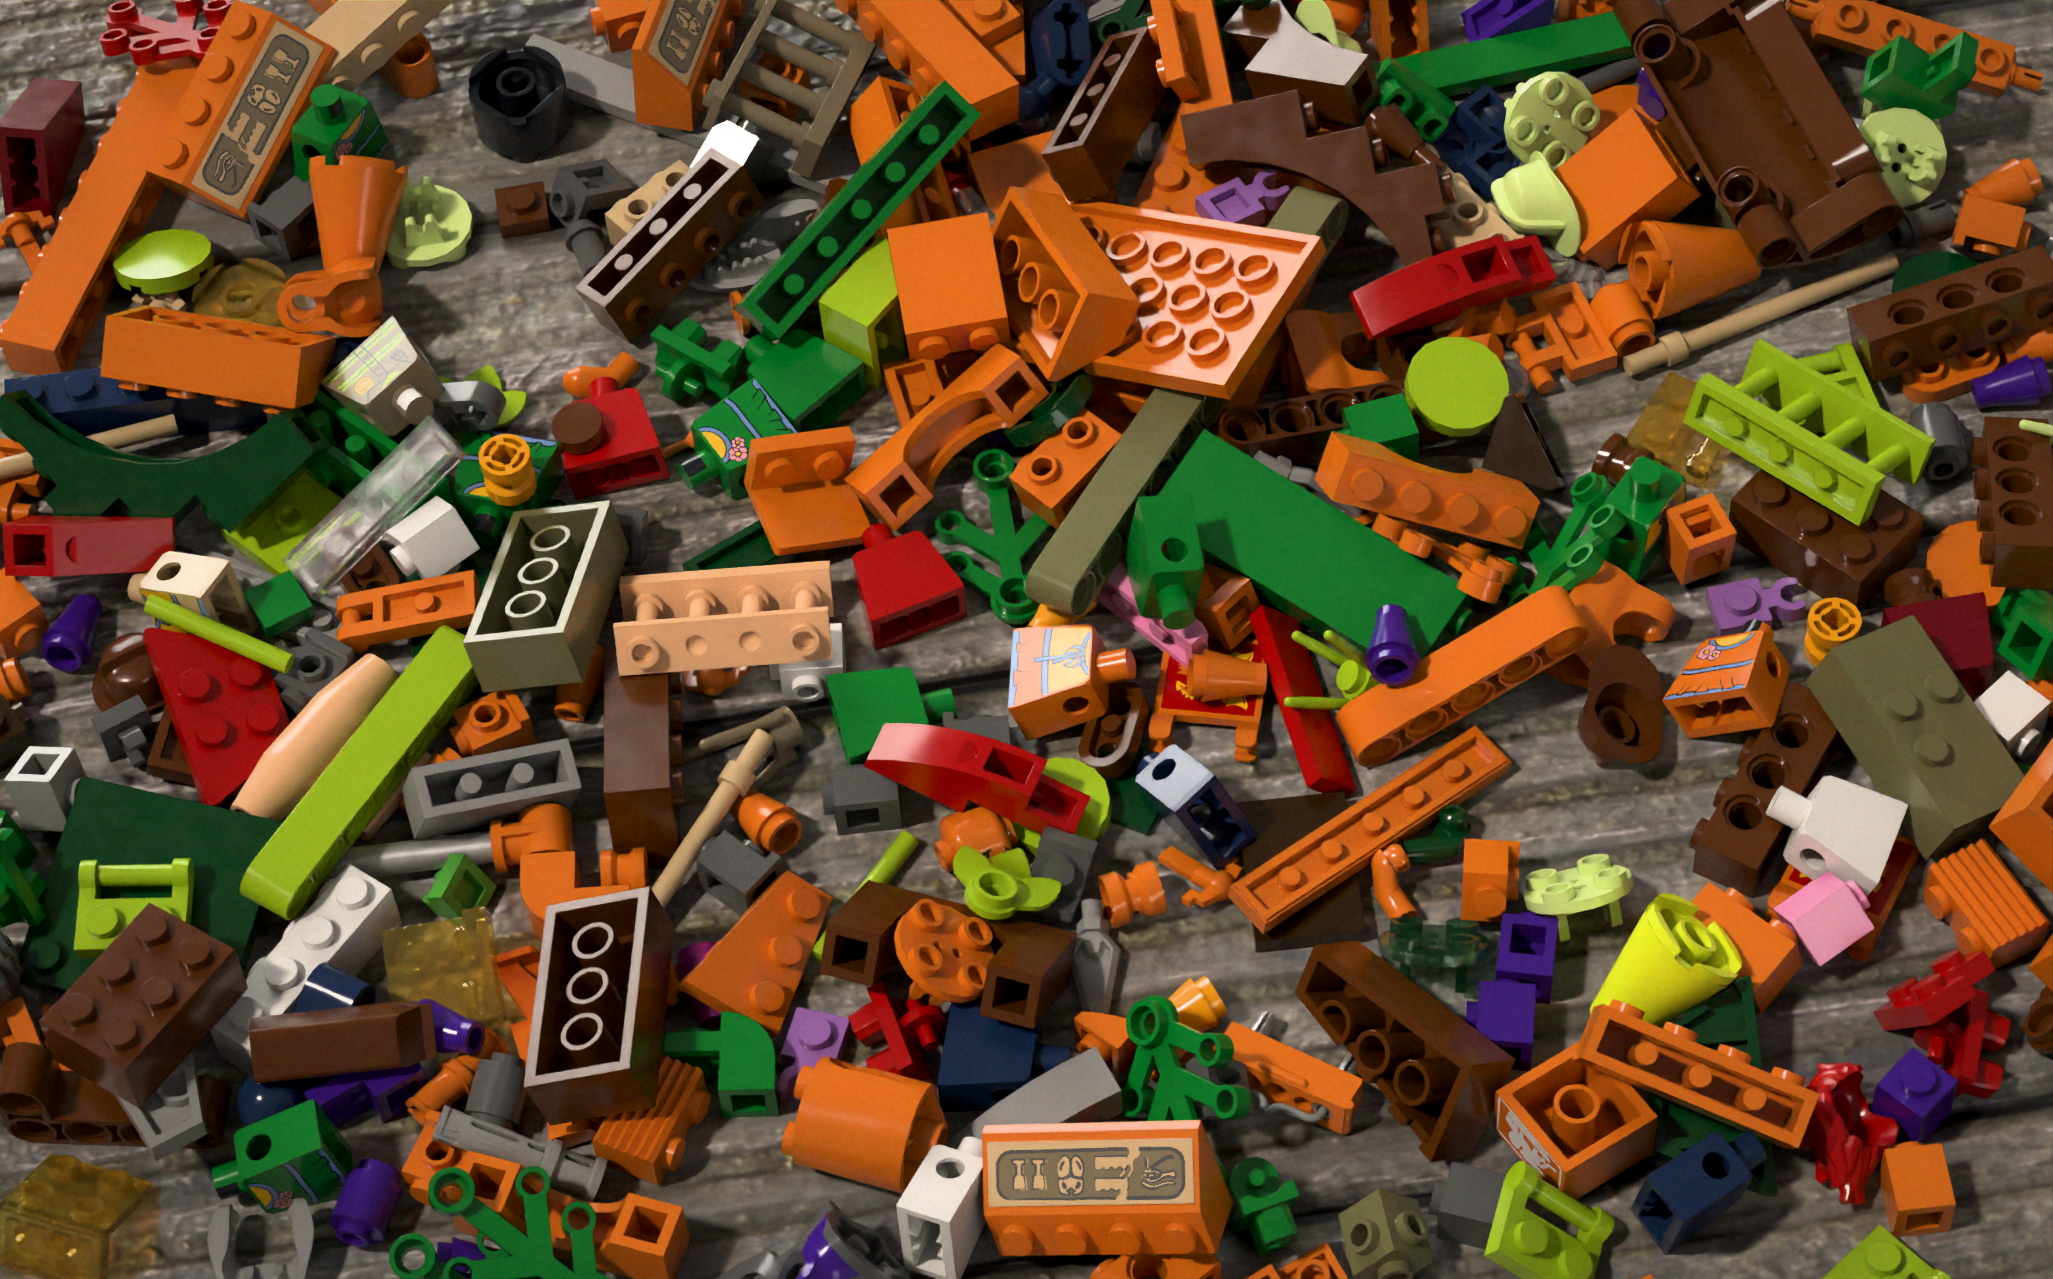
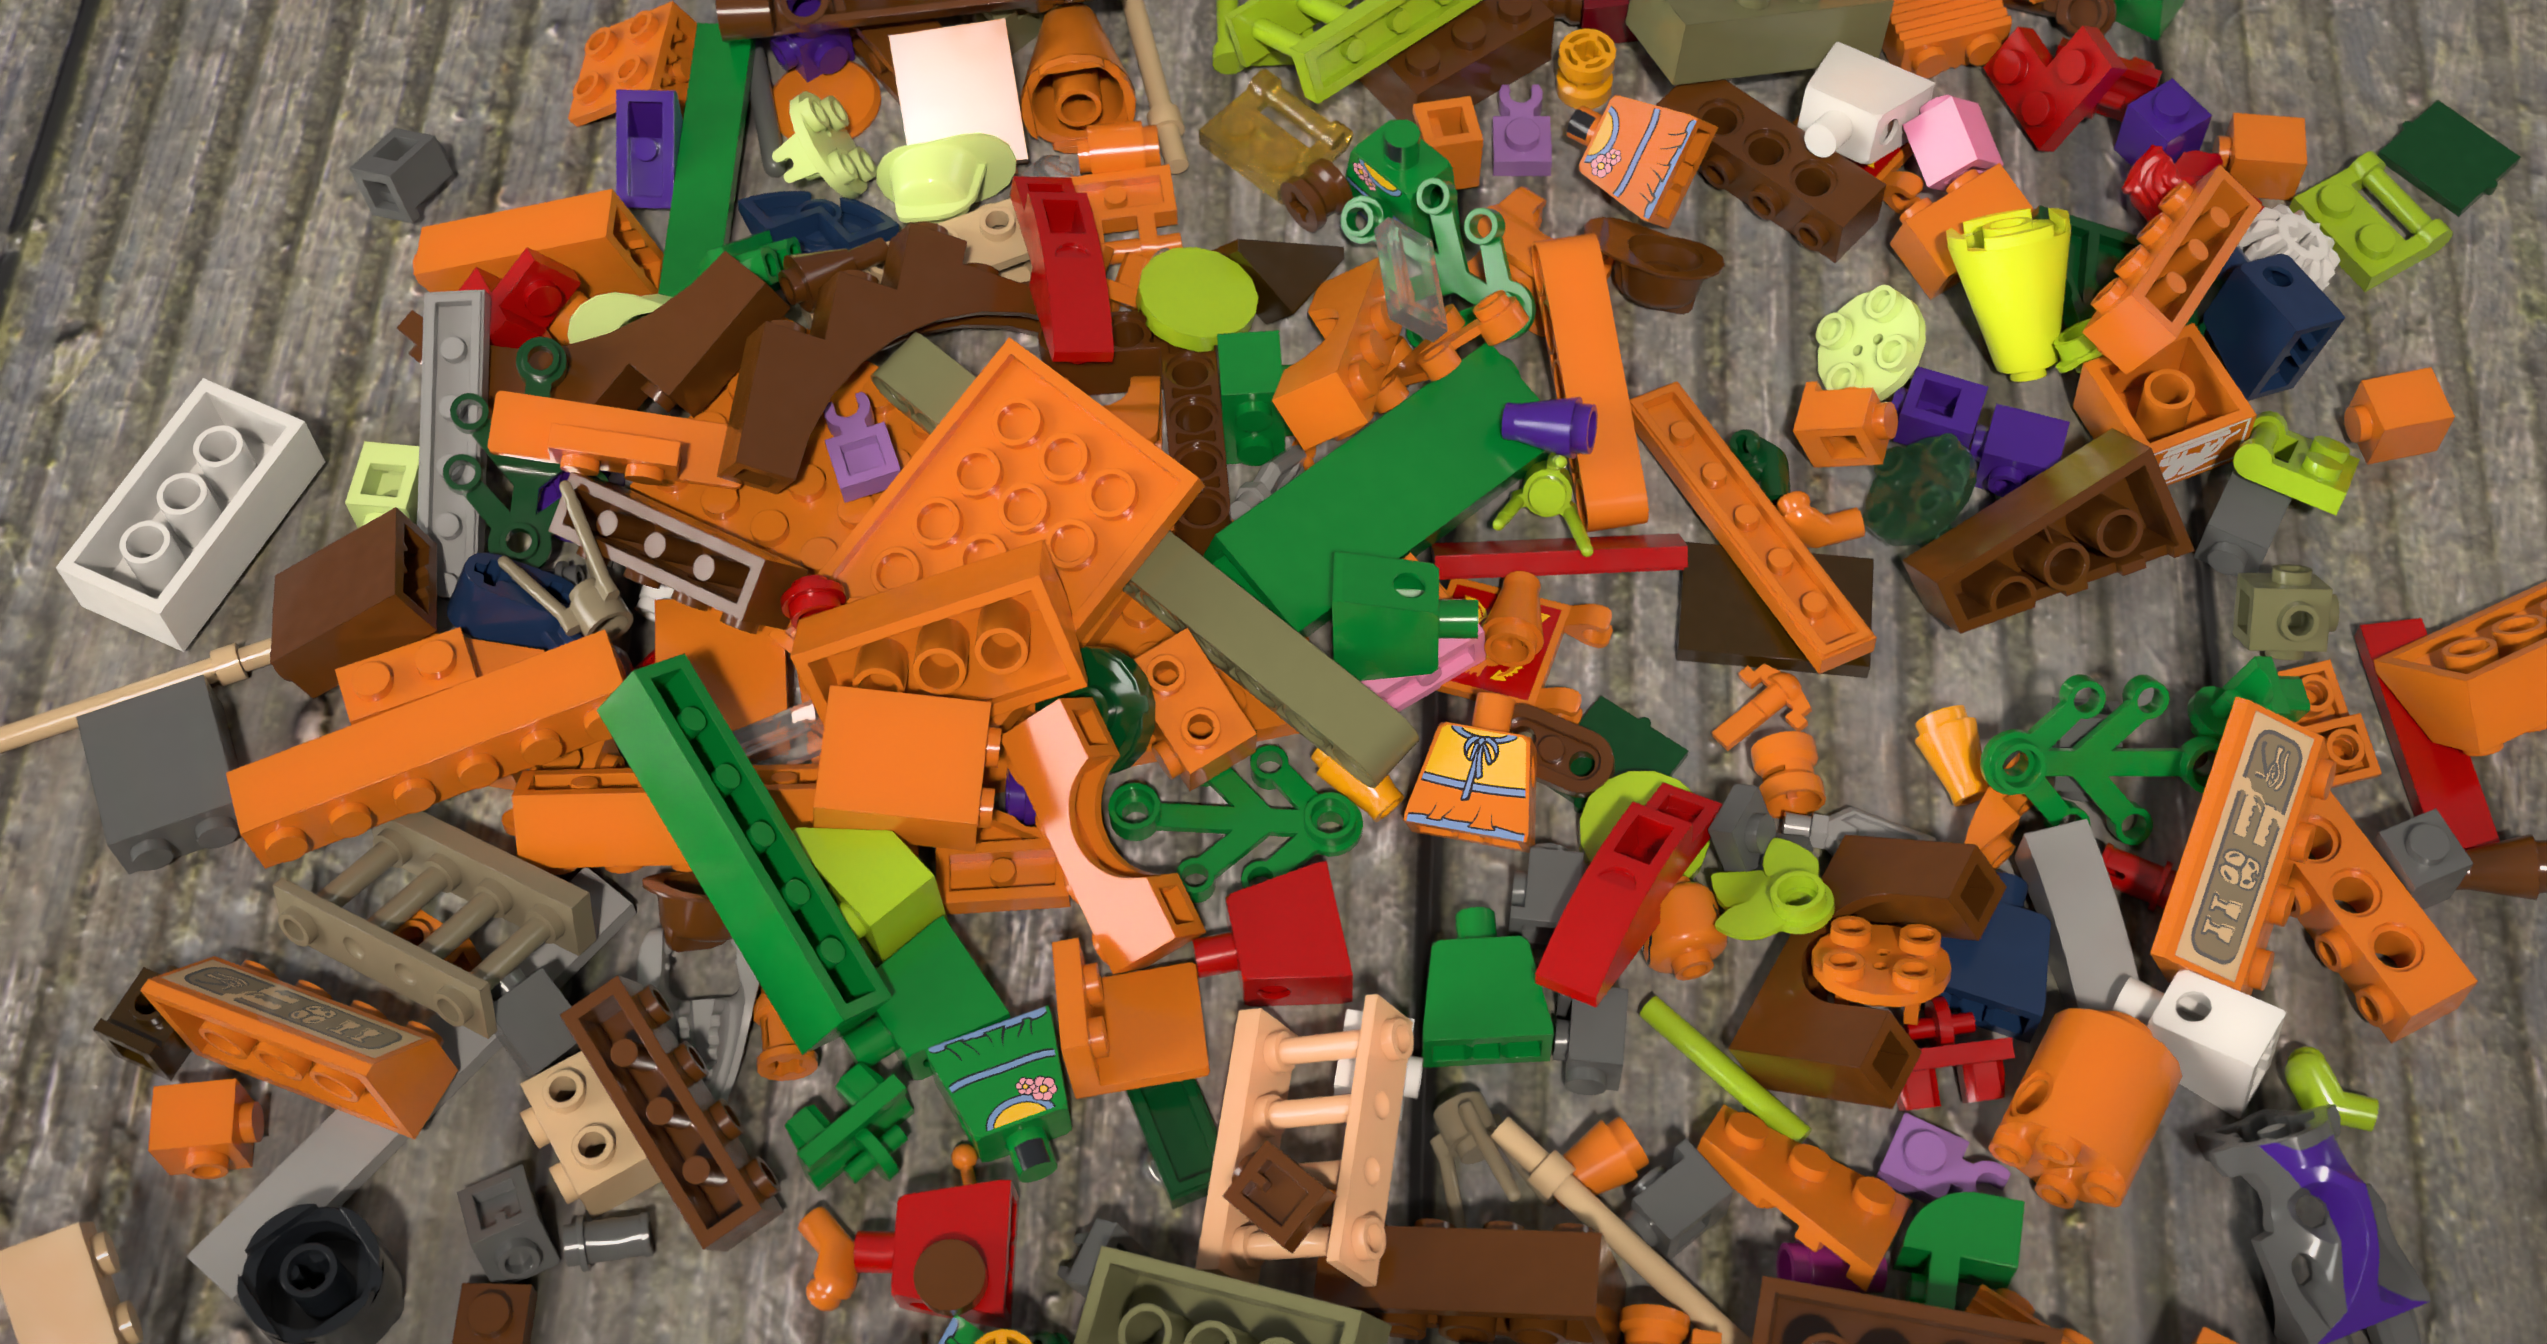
camera: 80 degrees left, 5 degrees up
dark blue torso [1135,744,1258,871] -> none
orange piece [1213,1011,1364,1135] -> none
none -> dark tan plant [498,480,633,642]
none -> red plate [780,575,846,629]
none -> reddish brown bracket [1222,1139,1337,1254]
none -> clear tile [1374,217,1448,342]
none -> white gear [2237,204,2341,291]

